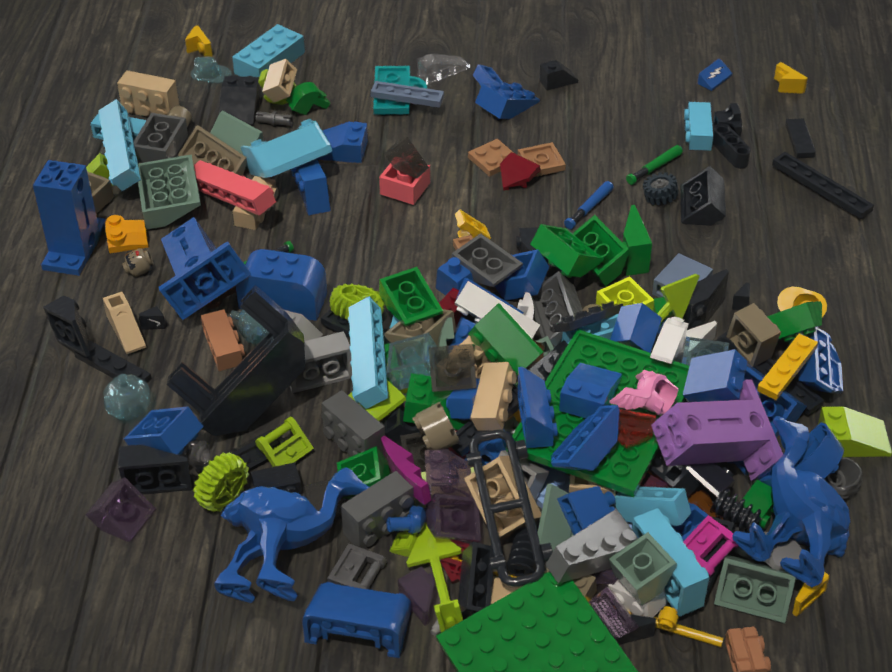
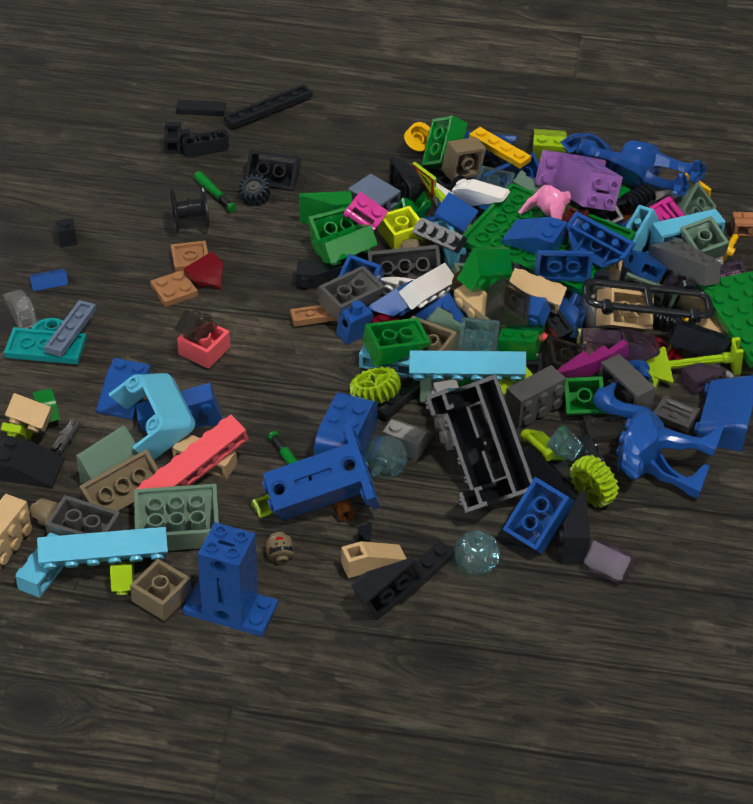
camera: 85 degrees left, 0 degrees up
nougat brick [201,309,245,371] -> none
dark tan brick [413,402,460,454] -> none
yellow slope [455,209,491,239] -> none
blue slope [475,82,540,119] -> none
blue piece [564,181,614,229] -> none
brick [683,349,748,402] -> none
medium azure brick [684,102,713,150] -> none
blue slope [698,59,732,91] -> none
yellow slope [774,62,808,93] -> none
none -> black piece [170,185,209,232]
none -> dark pink plate [343,192,388,231]
none -> clear light blue slope [547,425,583,461]

